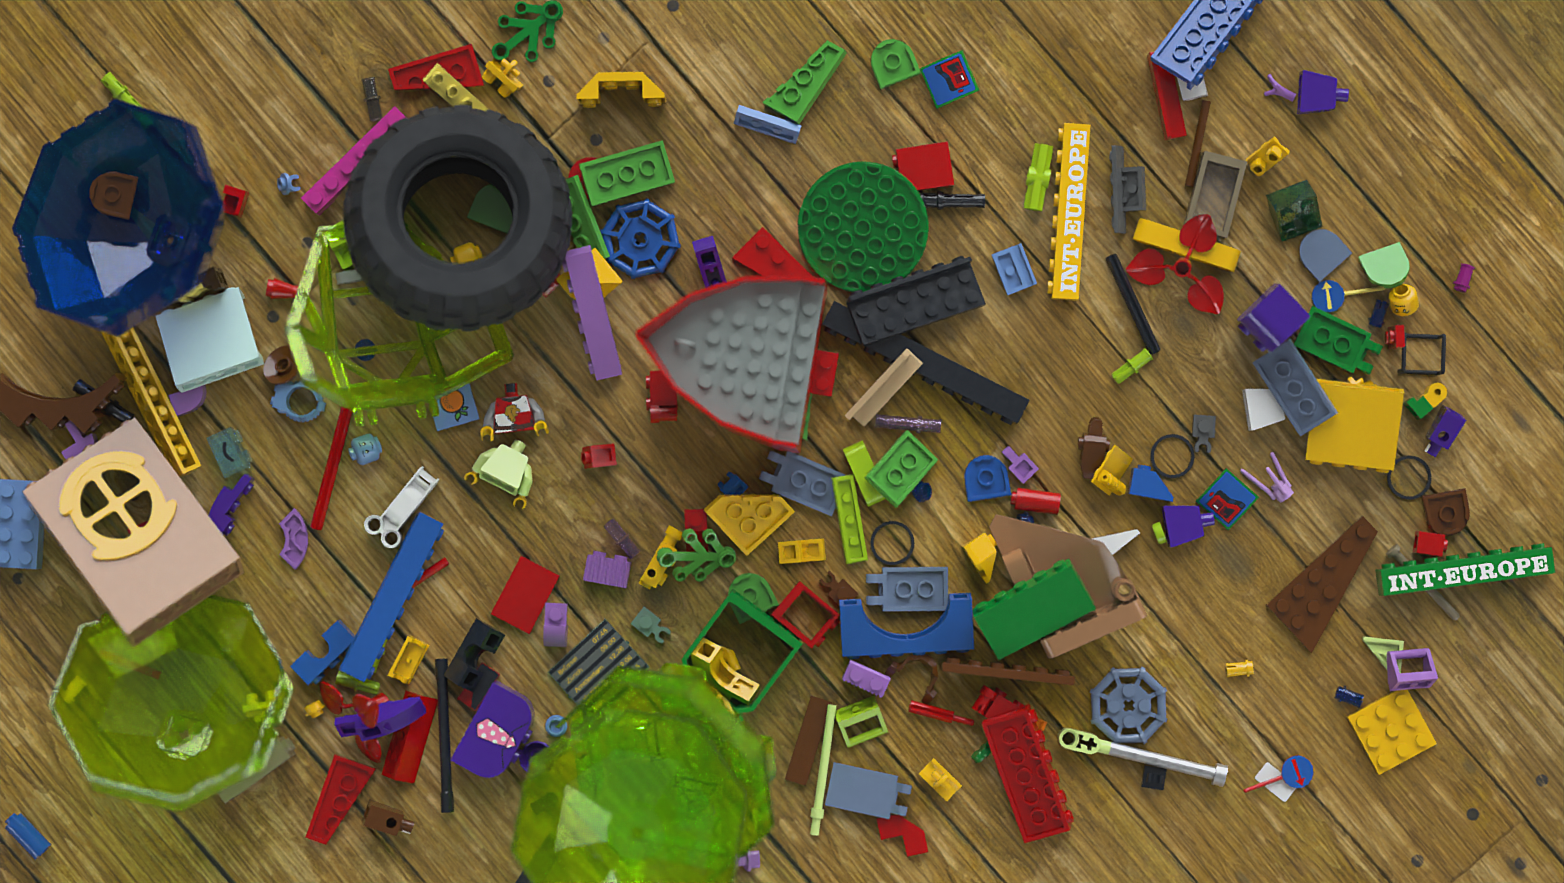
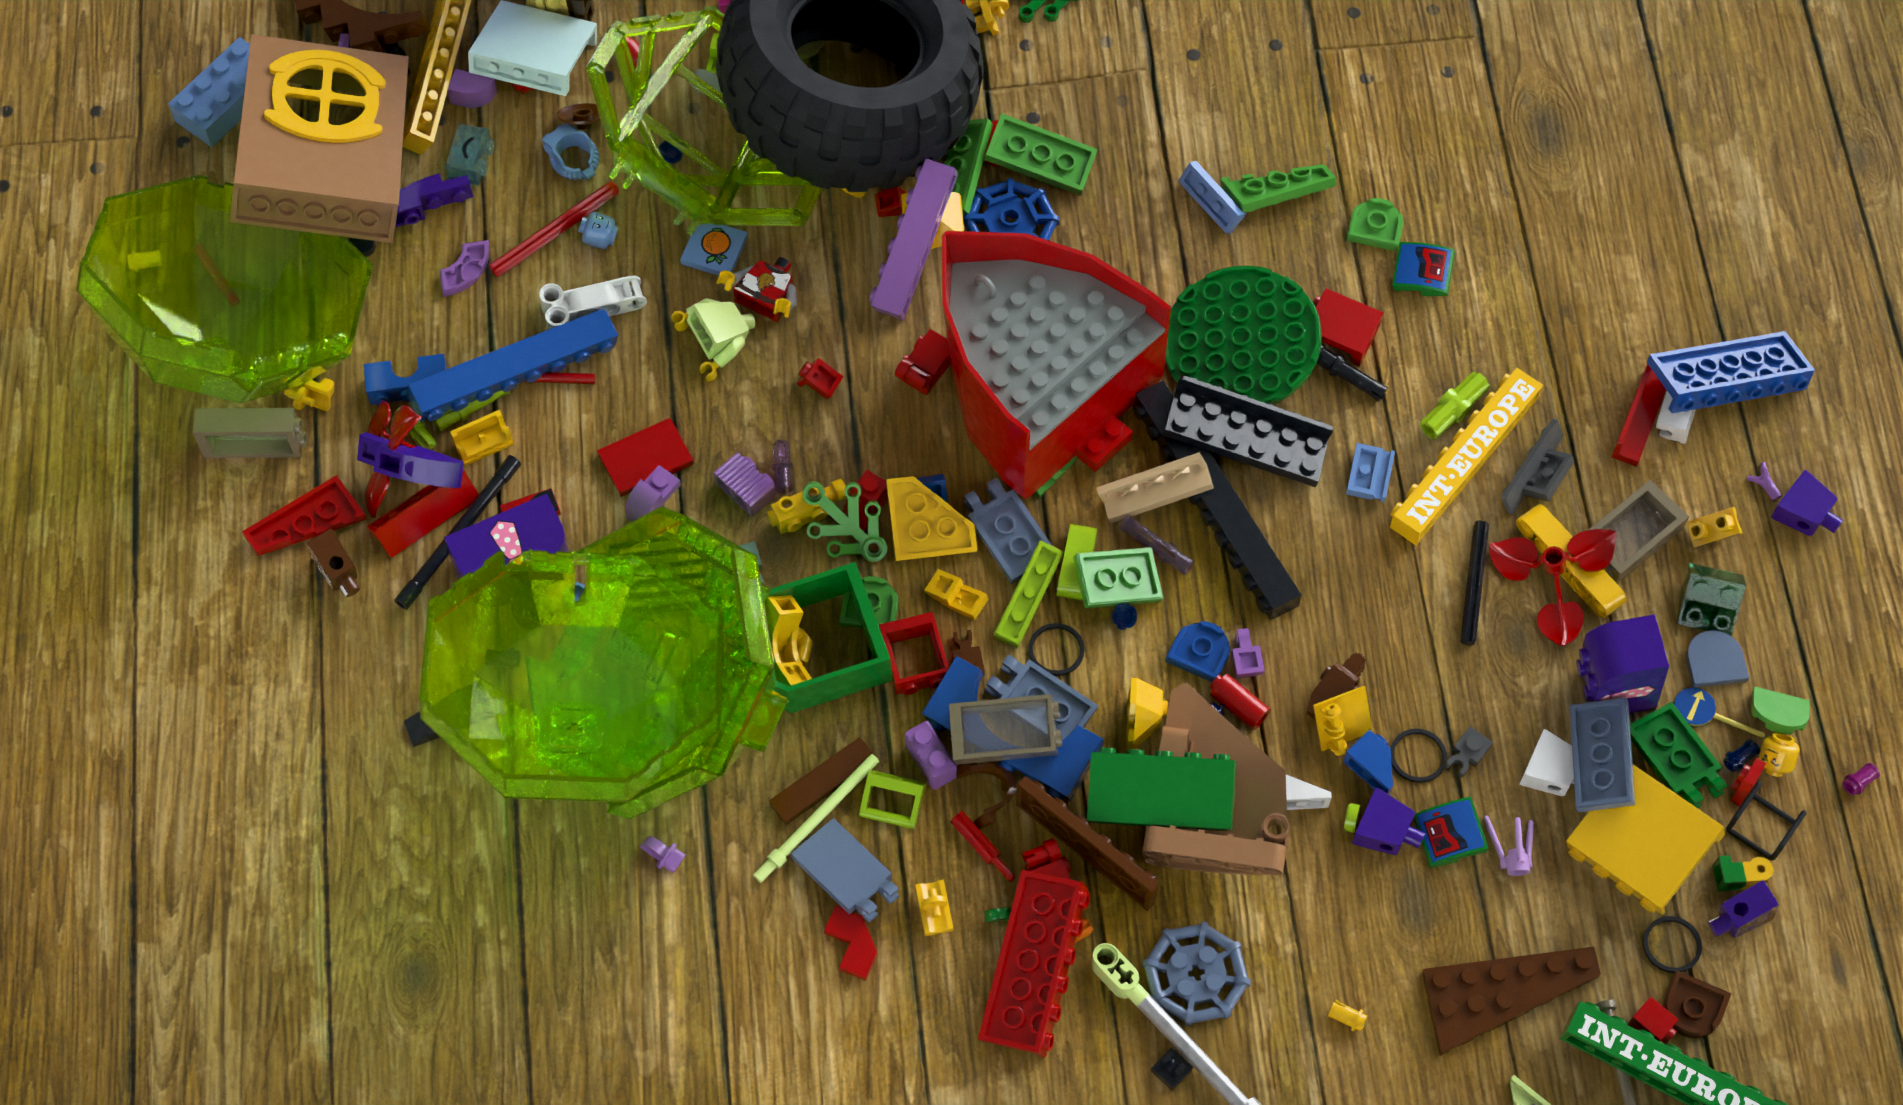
camera: 35 degrees right, 25 degrees down
yellow plate [304,700,325,719] -> none
black arch [444,618,505,692] -> none
yellow slope [576,72,666,108] -> none
lime axle [1112,348,1153,384] -> none
reddish brown bar [1185,100,1211,187] -> none
none -> window [949,694,1062,765]

